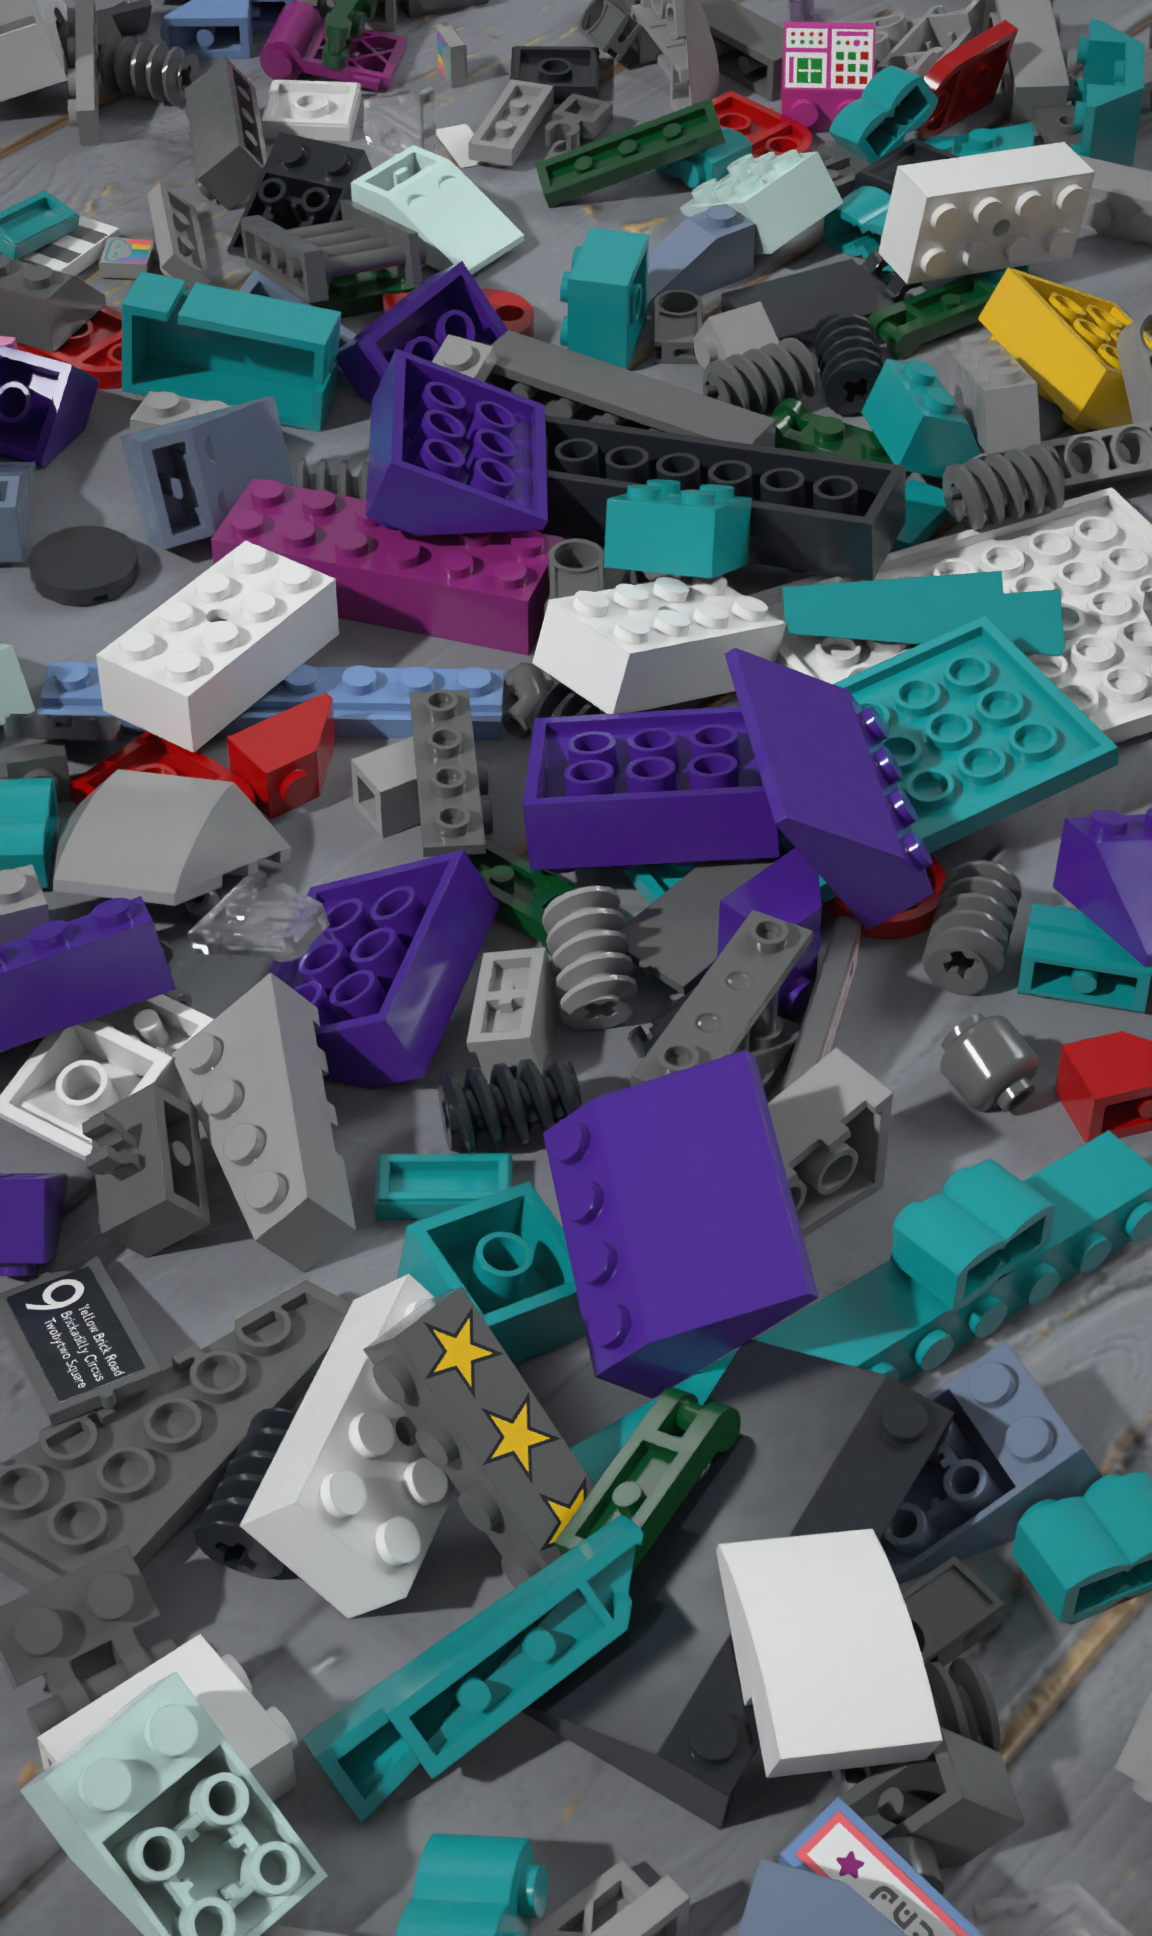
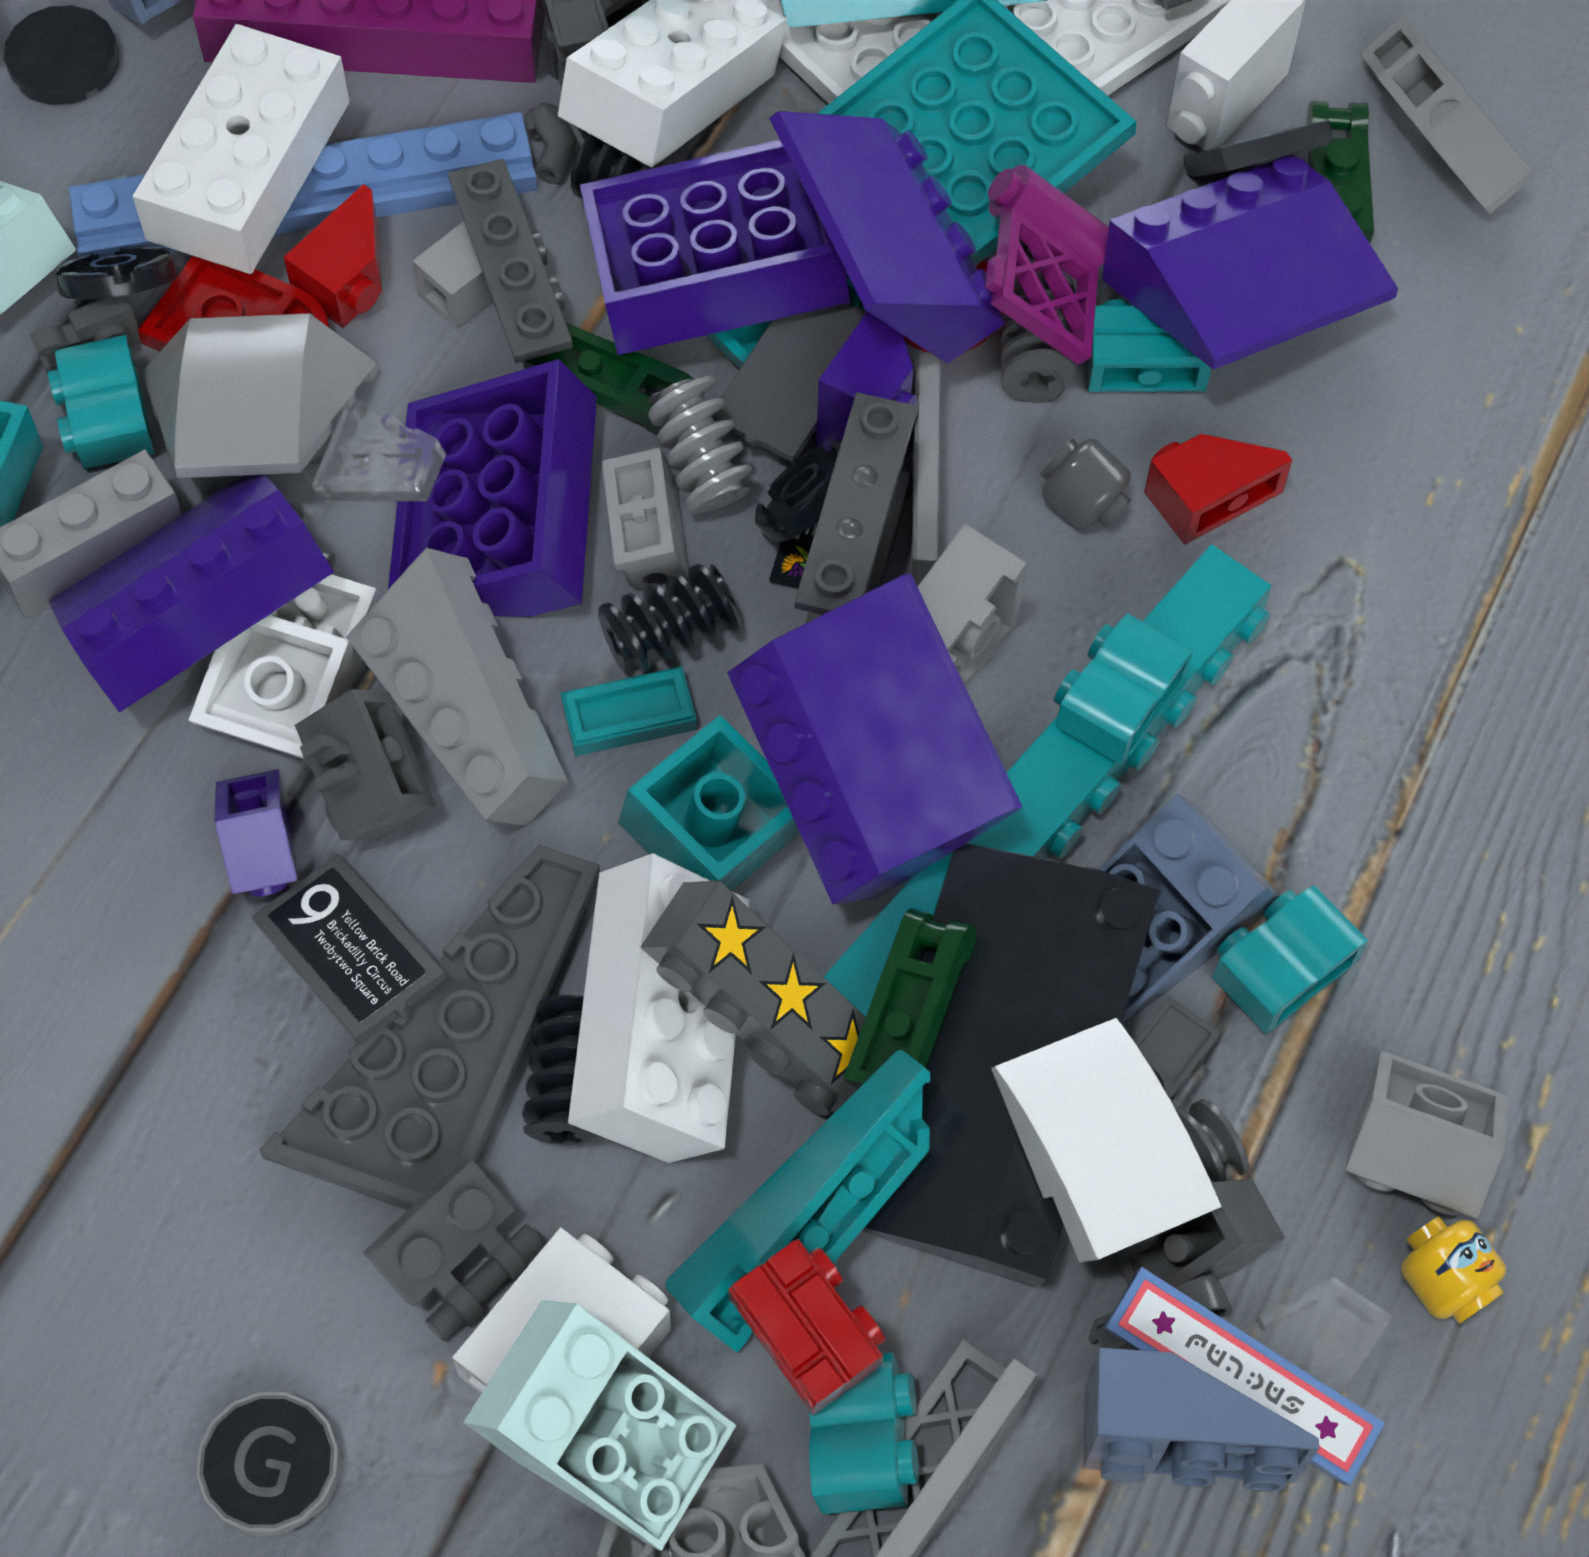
camera: 15 degrees left, 20 degrees up
none -> red brick [728,1239,886,1416]
none -> magenta piece [985,165,1109,365]

